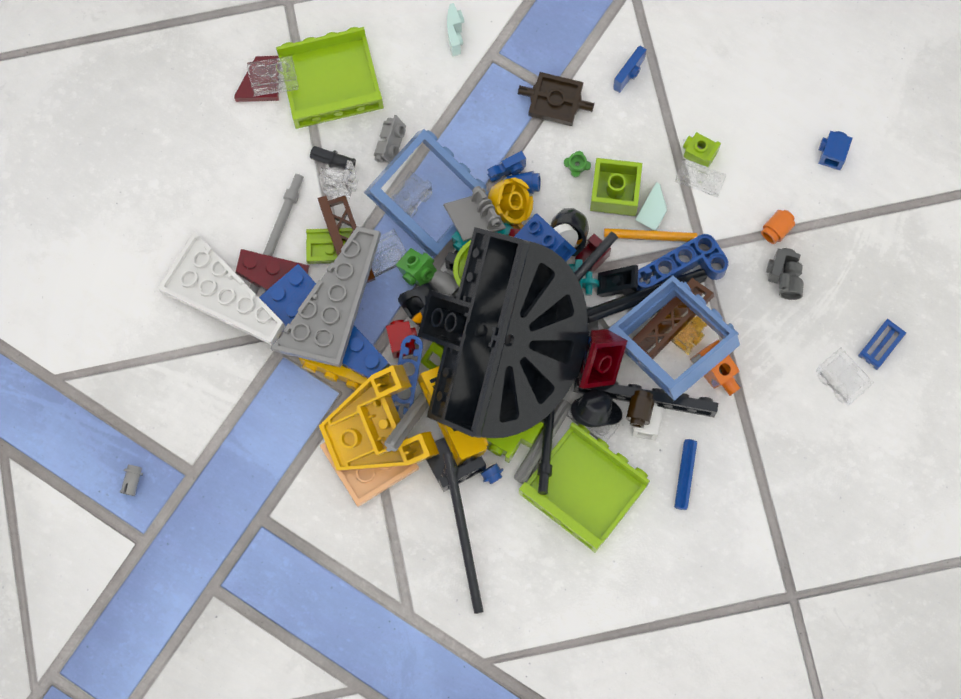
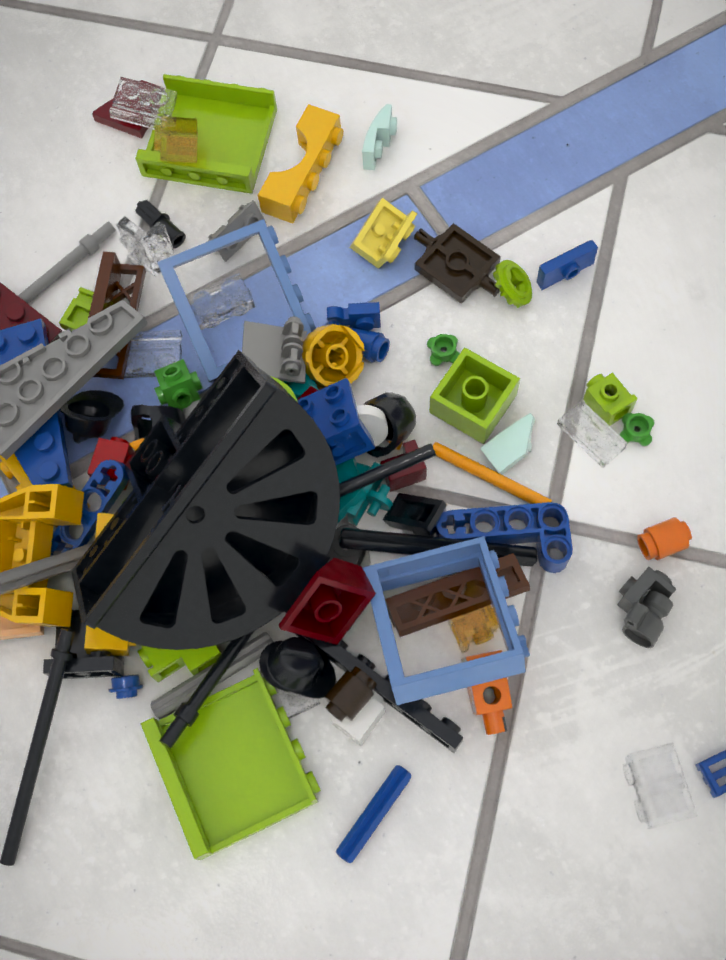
camera: 30 degrees right, 5 degrees down
none -> black piece [60,390,124,444]
none -> clear yellow brick [154,116,198,163]
none -> yellow arch [258,104,344,224]
none -> light yellow bracket [349,198,417,269]
none -> lime gear [493,260,532,308]
none -> bright green plate [620,413,655,446]

